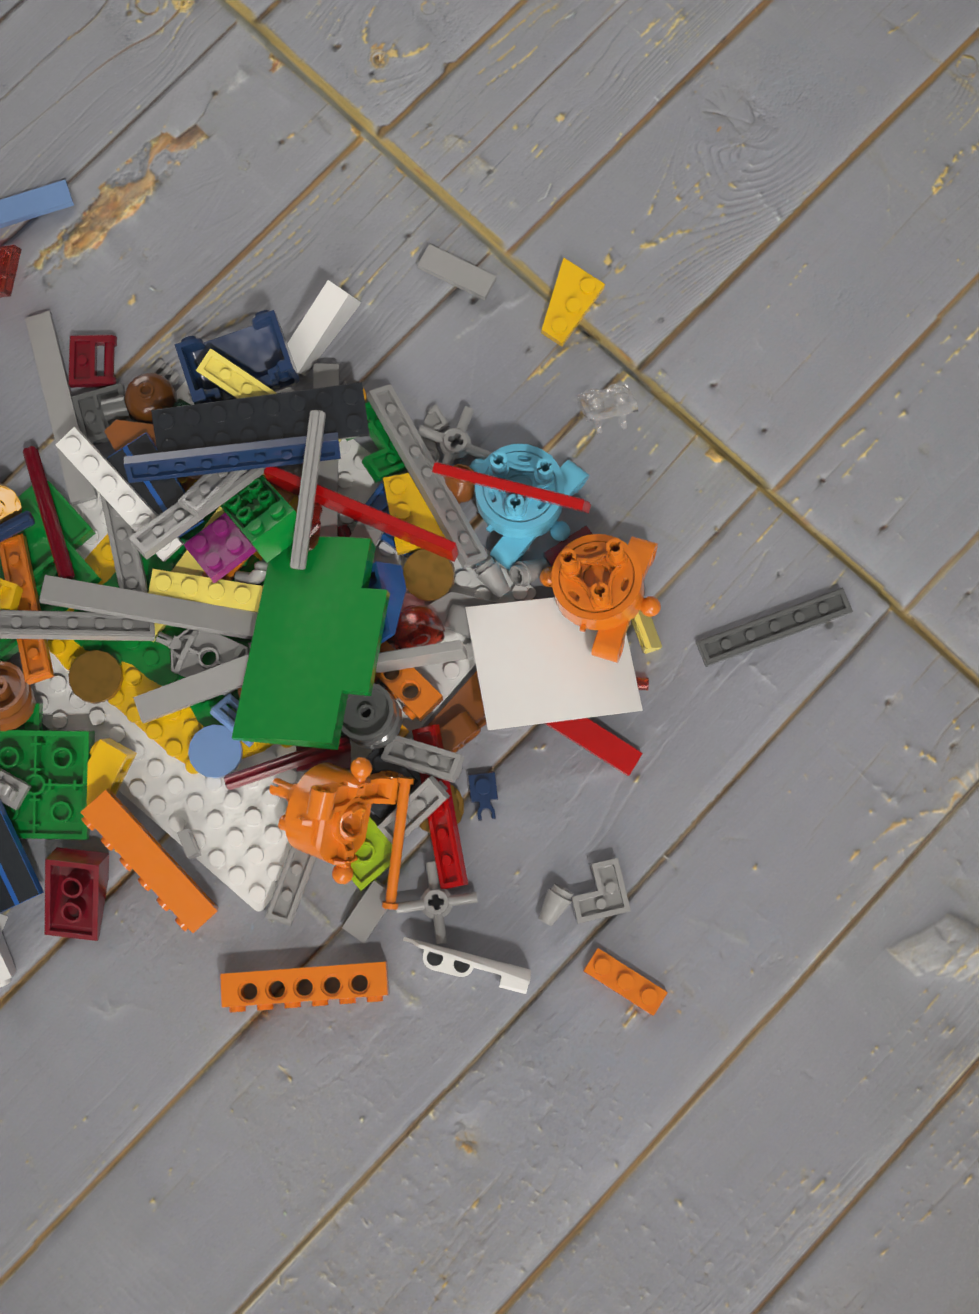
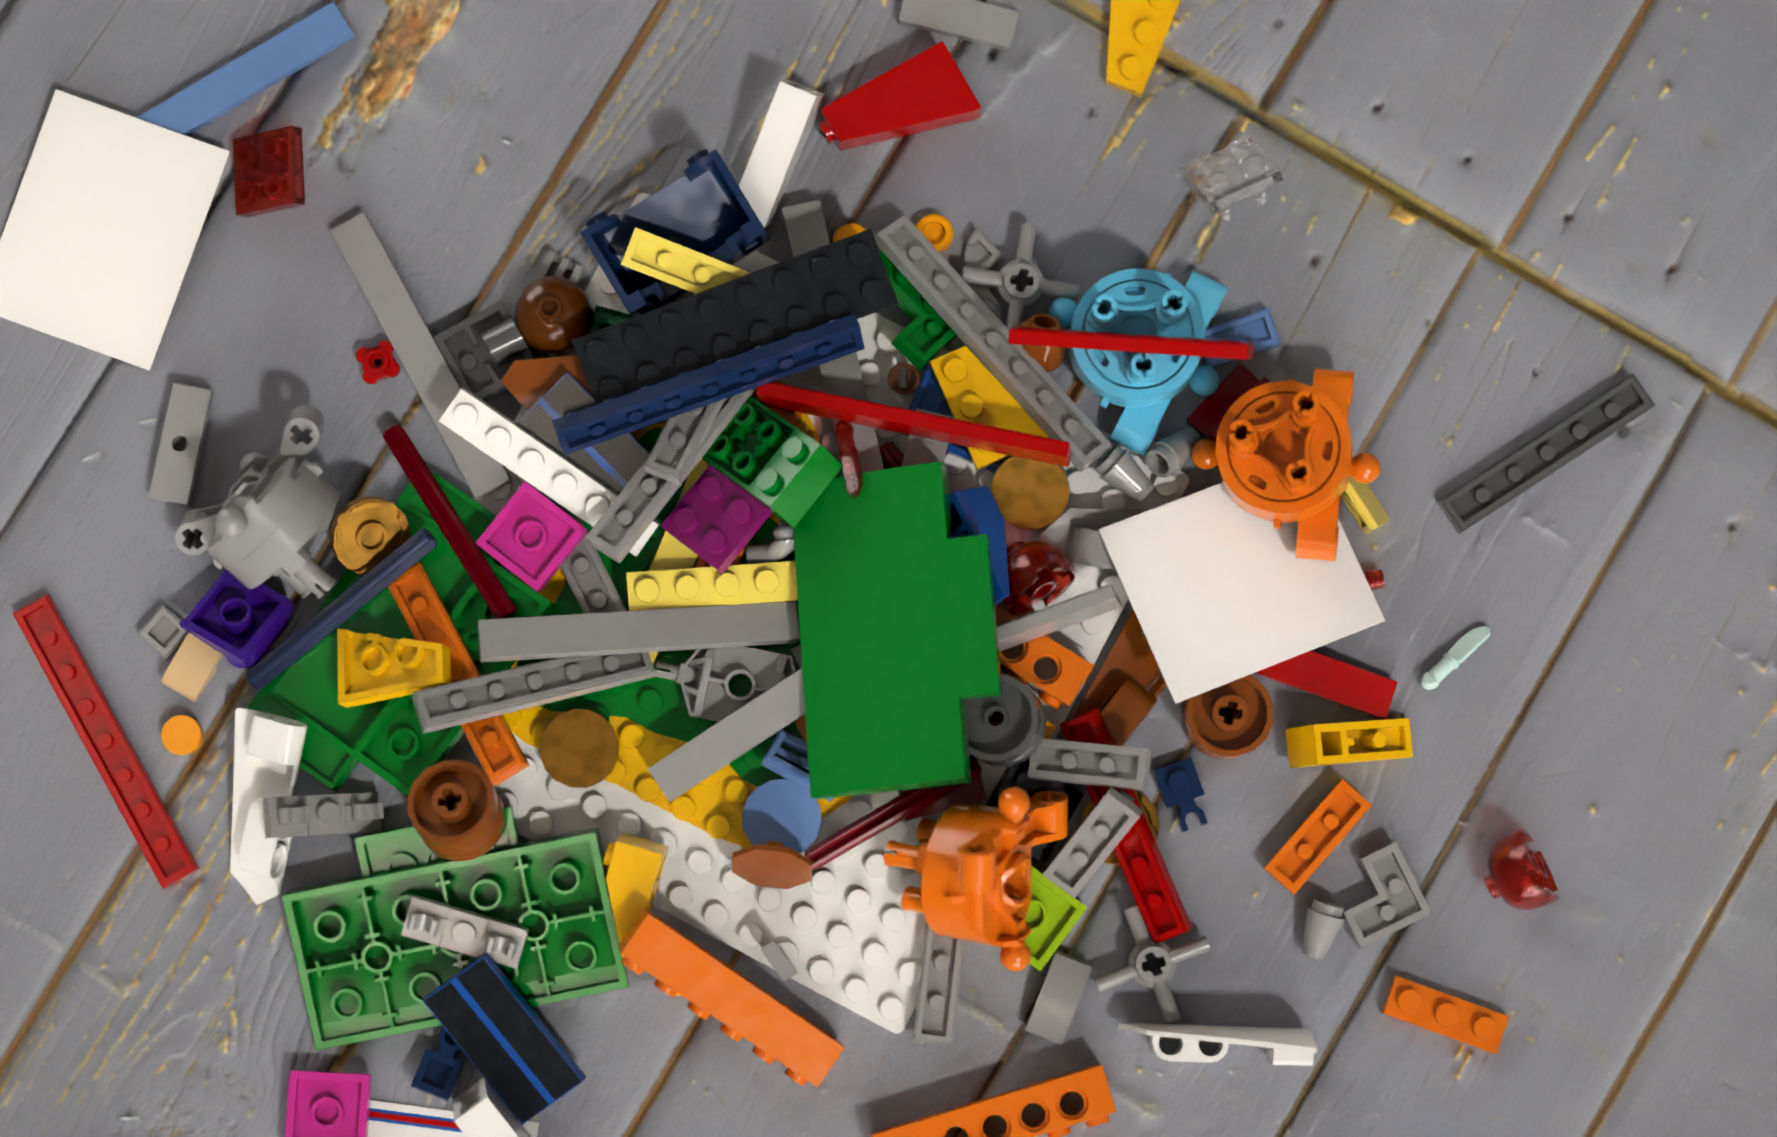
camera: 15 degrees left, 5 degrees up
dark red slope [44,847,109,941] -> none
dark red plate [69,335,117,388] -> none
light grey axle [290,410,326,570] -> none
orange bar [382,776,414,910] -> none
none -> red plate [356,340,400,385]
none -> dark pink plate [475,481,589,593]
none -> dark orange piece [732,841,813,889]
none -> red slope [818,41,981,151]
none -> reddish brown hinge [888,362,920,395]
none -> light orange tile [916,214,953,254]
none -> dark orange wheel [1182,675,1273,759]
none -> medium blue tile [1202,308,1281,368]
none -> orange plate [1263,779,1372,895]
none -> yellow slope [1285,718,1413,768]
none -> light aqua piece [1421,626,1490,690]
none -> clear red cylinder [1484,828,1559,910]

